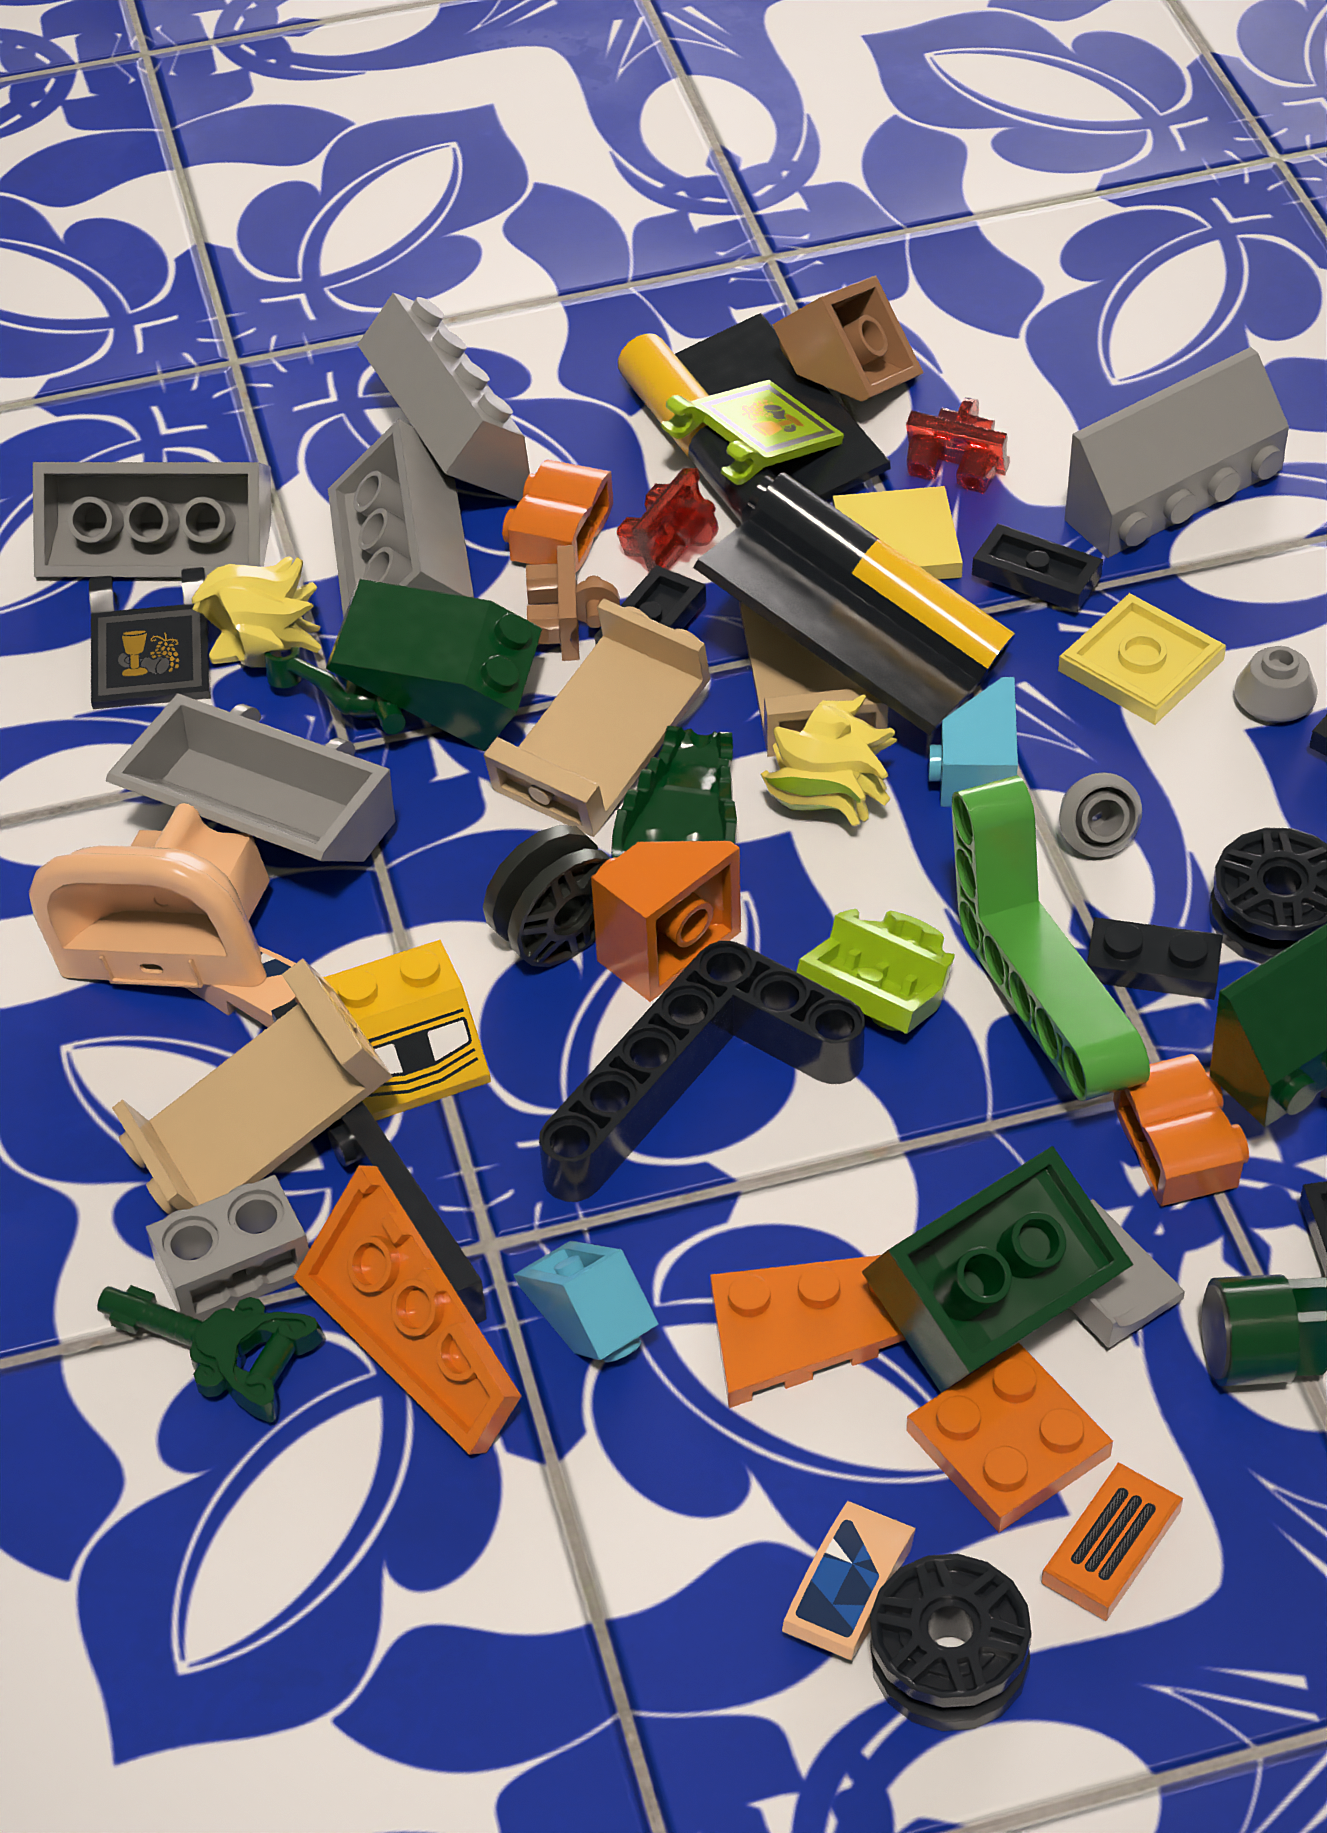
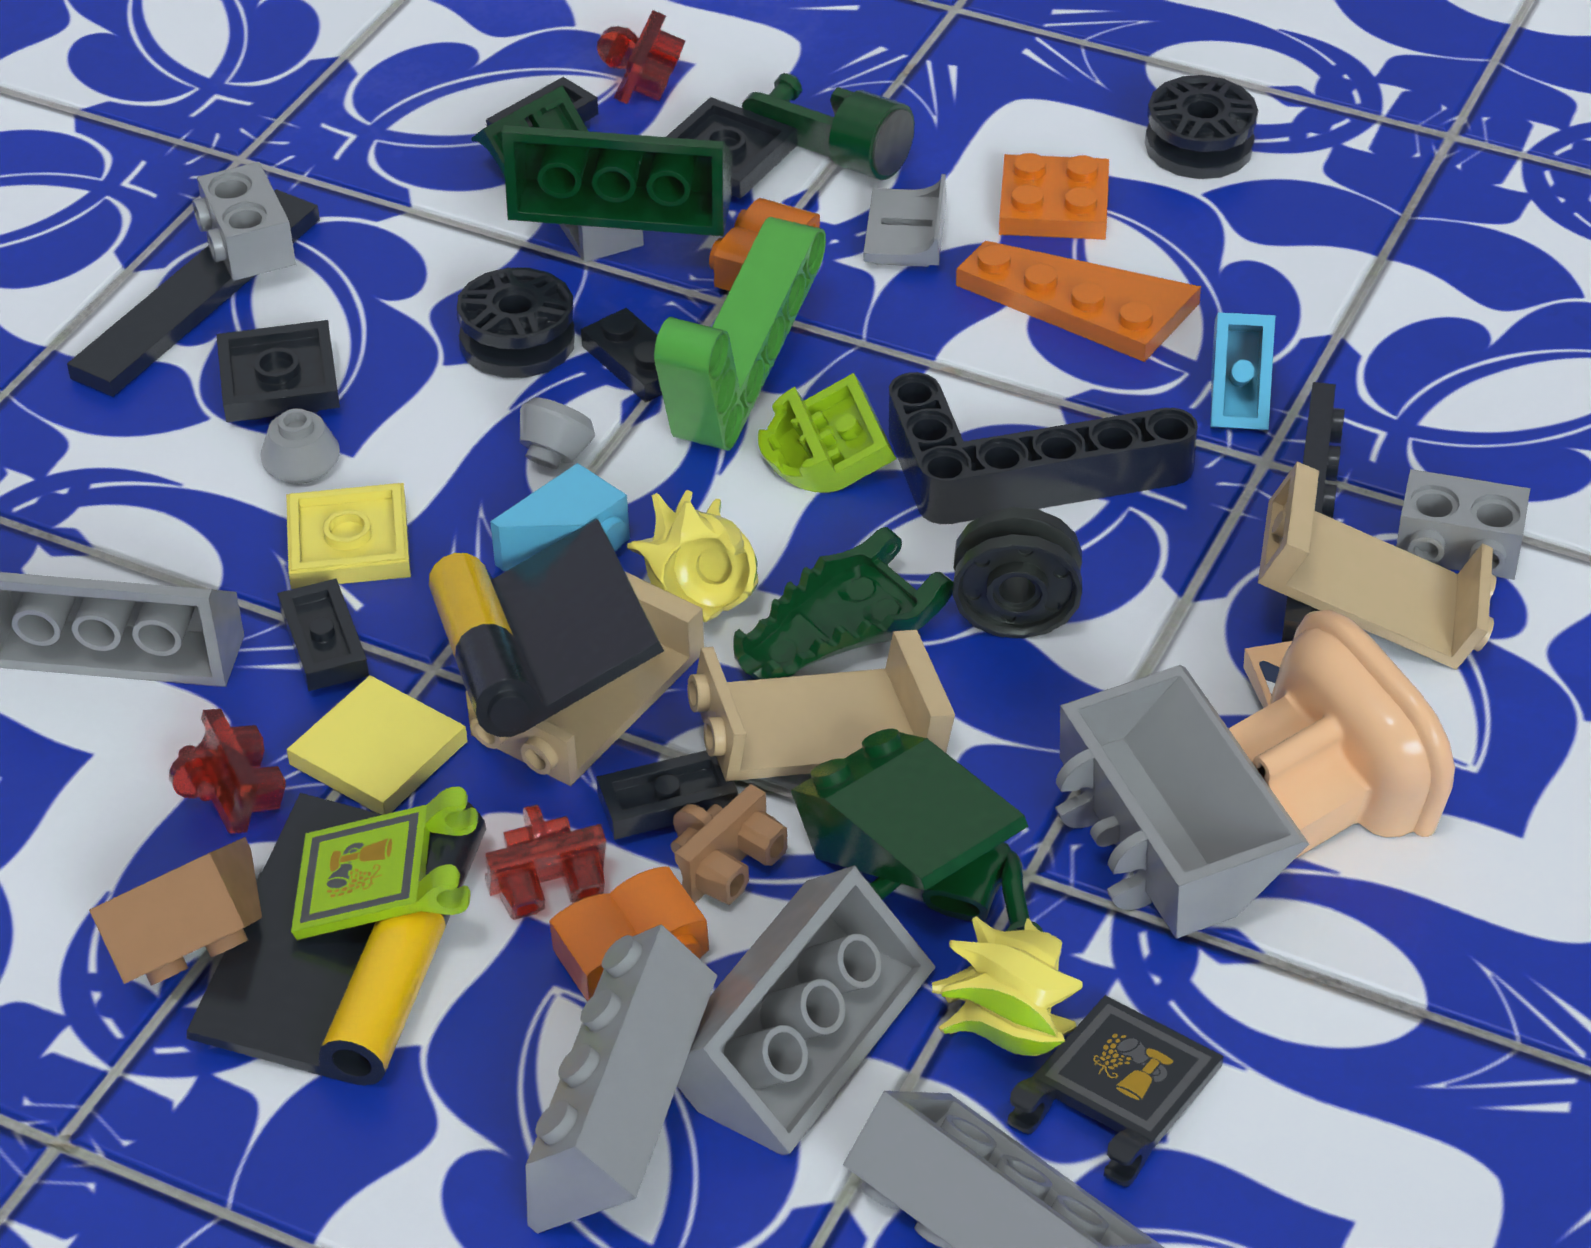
camera: 140 degrees left, 5 degrees down
dark green piece [97,1285,324,1422] -> none
orange wing [293,1165,522,1455] -> none
yellow slope [323,940,491,1121] -> none
orange slope [591,841,741,1002] -> none
slope [782,1501,916,1660] -> none
dark green slope [862,1146,1134,1392] -> none
orange tile [1041,1462,1183,1621] -> none

